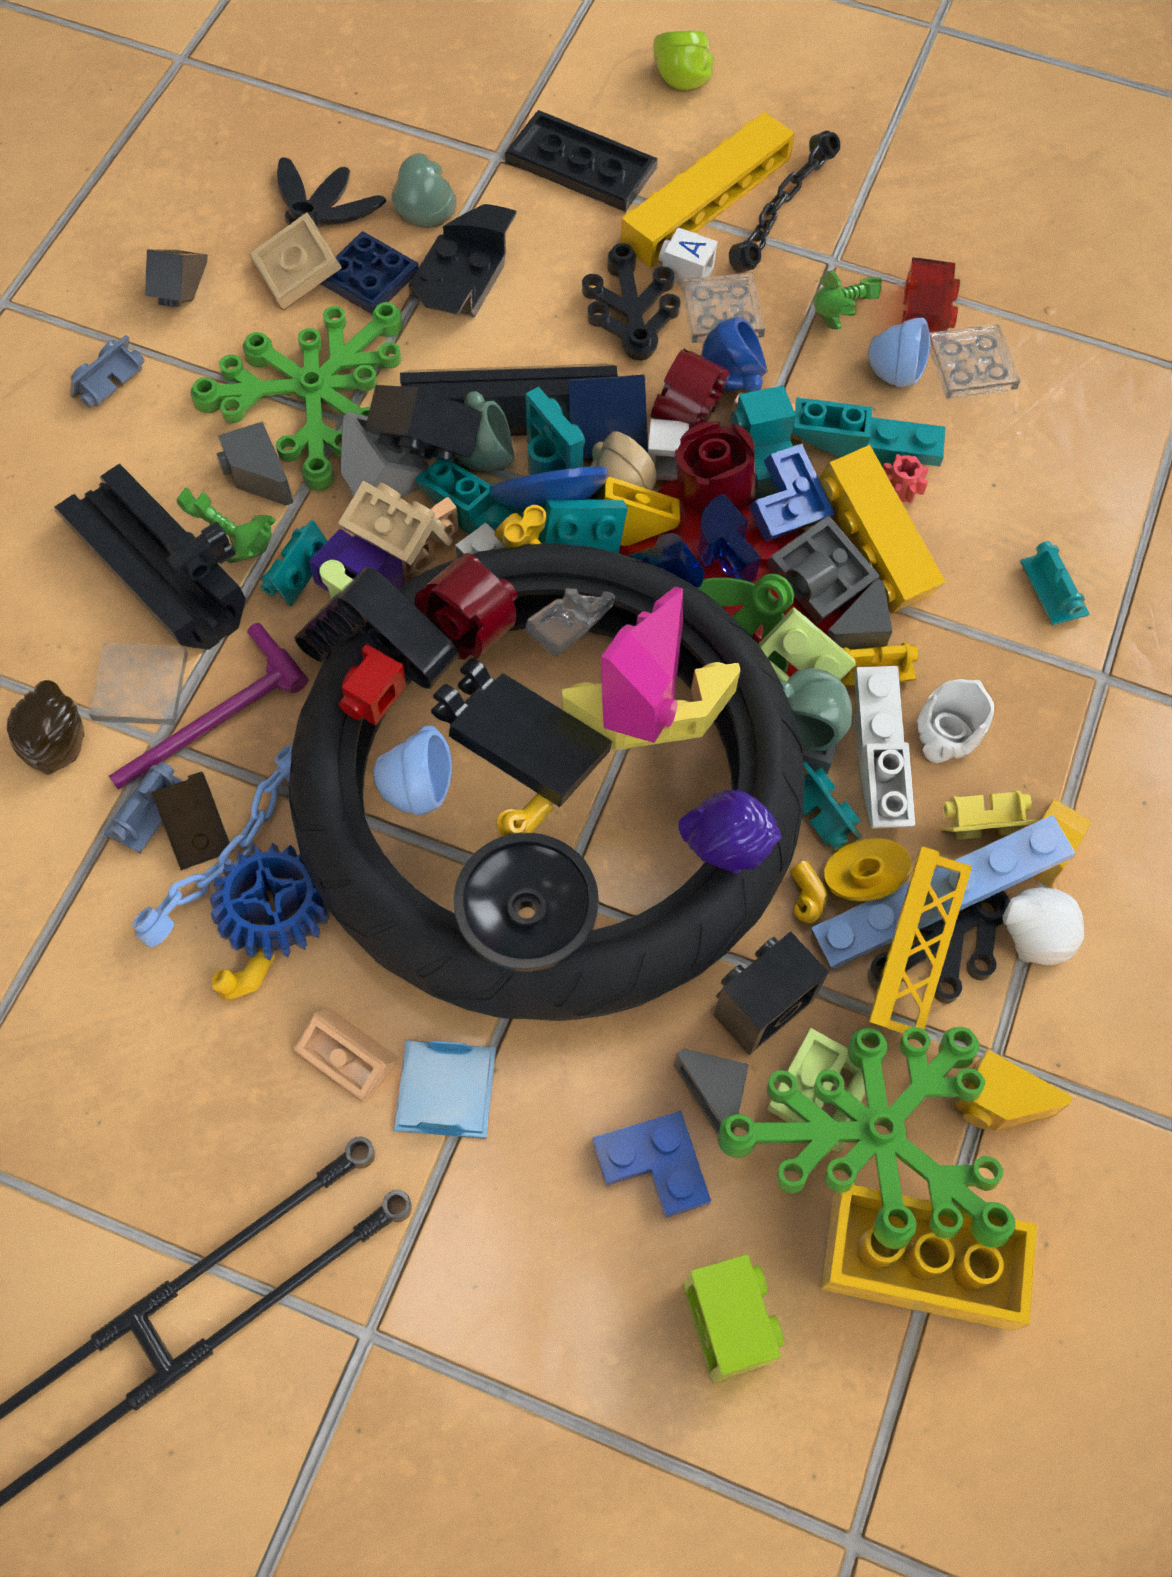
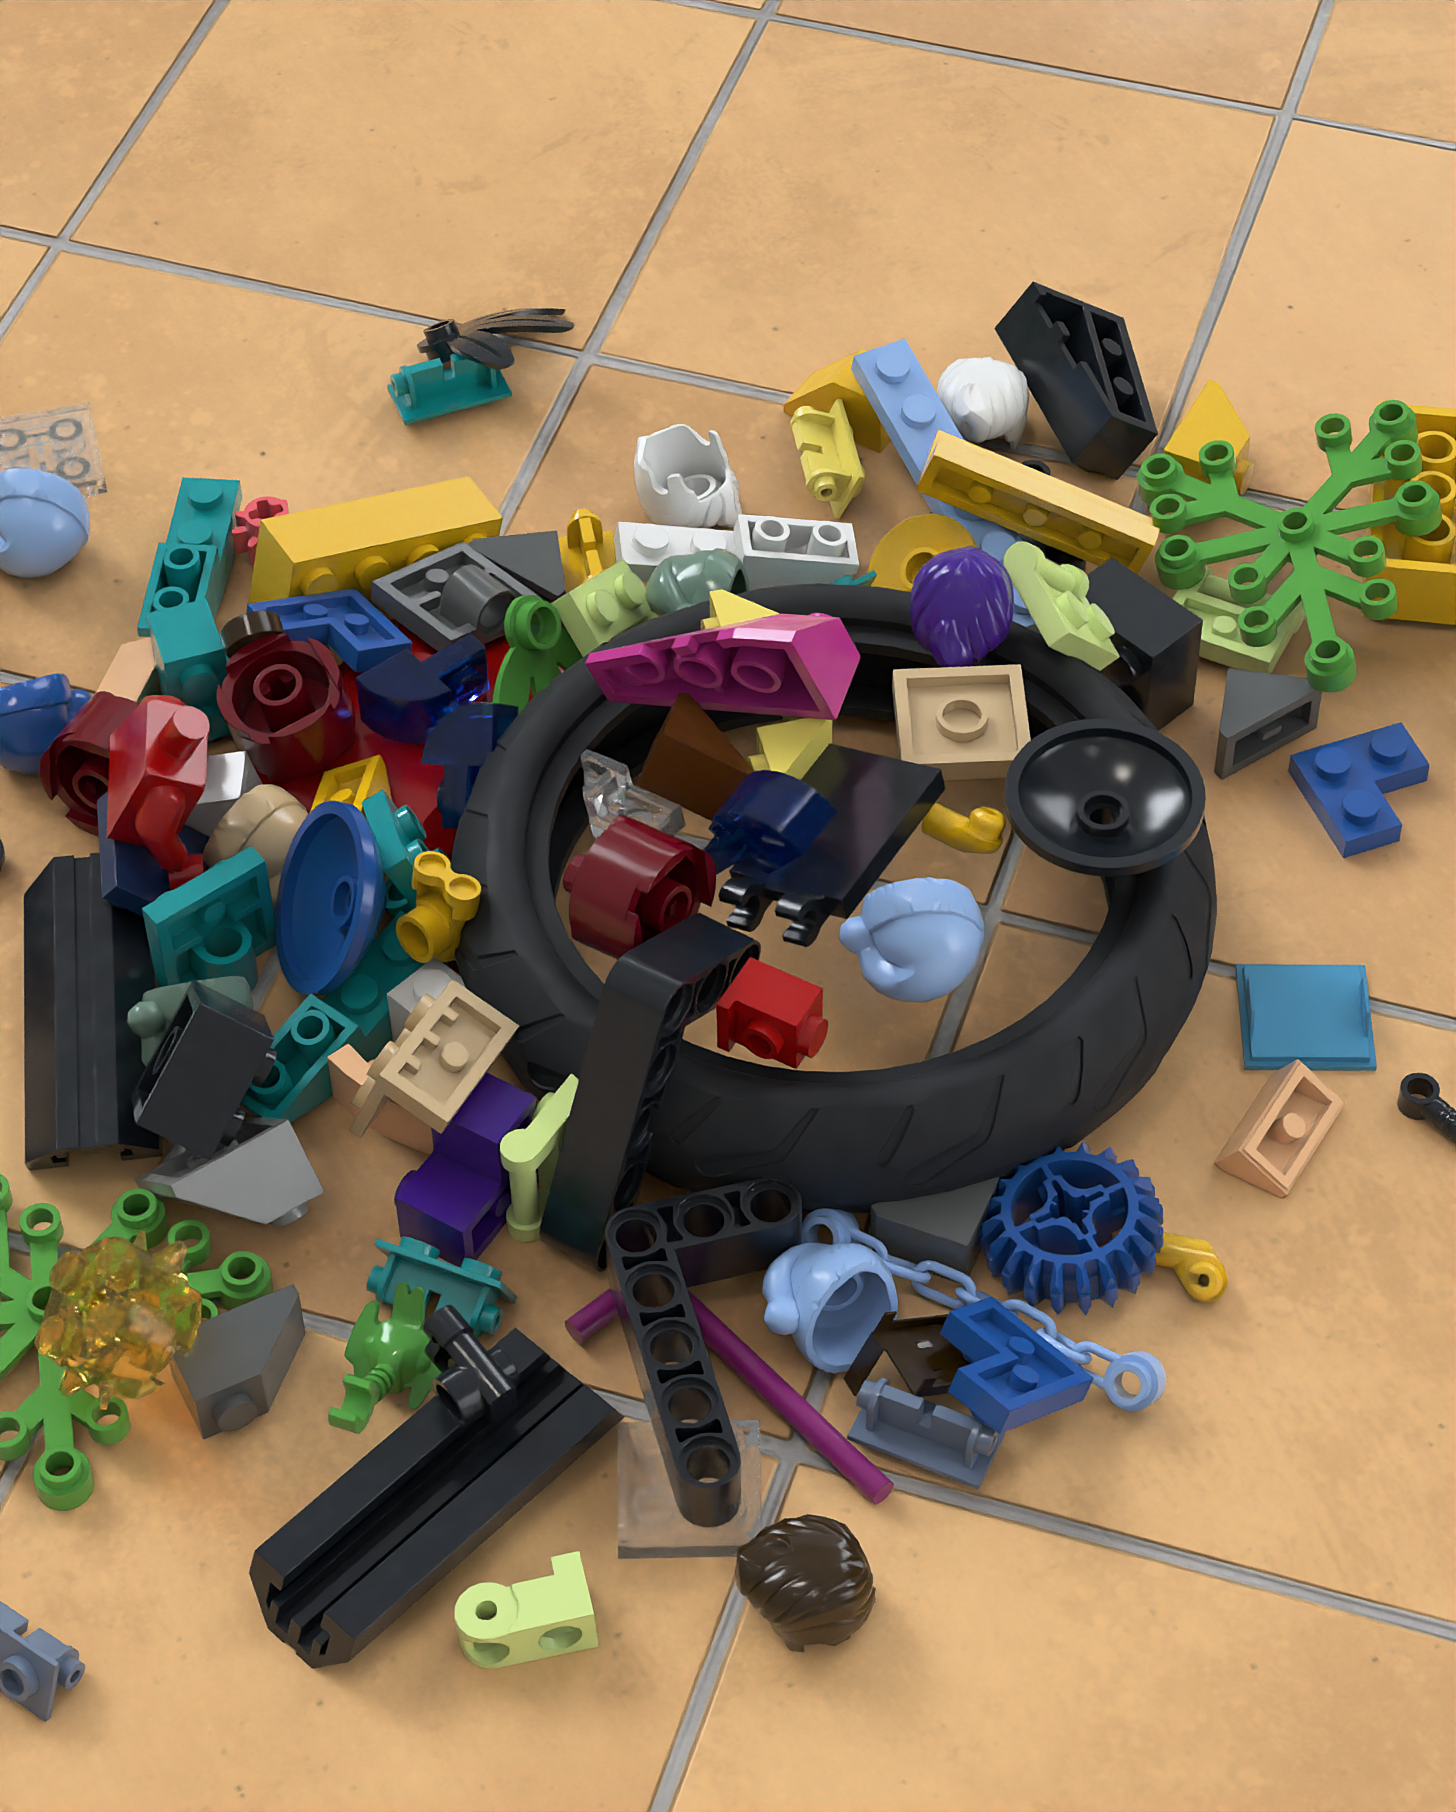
camera: 90 degrees left, 15 degrees down
none -> clear yellow brick [34,1230,202,1410]
none -> red torso [106,695,211,890]
none -> dark brown tile [220,610,285,659]
none -> black plant [417,308,575,370]
none -> yellowish green leg [455,1551,599,1668]
none -> black beam [605,1177,802,1528]
none -> reddish brown slope [637,693,757,826]
none -> clear blue brick [703,770,837,875]
none -> light blue piece [762,1242,898,1373]
none -> dark grey slope [870,1177,1000,1285]
none -> tan plate [892,664,1031,781]
none -> blue plate [940,1297,1094,1434]
none -> black wedge [994,281,1158,480]
none -> yellowish green plate [1003,541,1120,671]

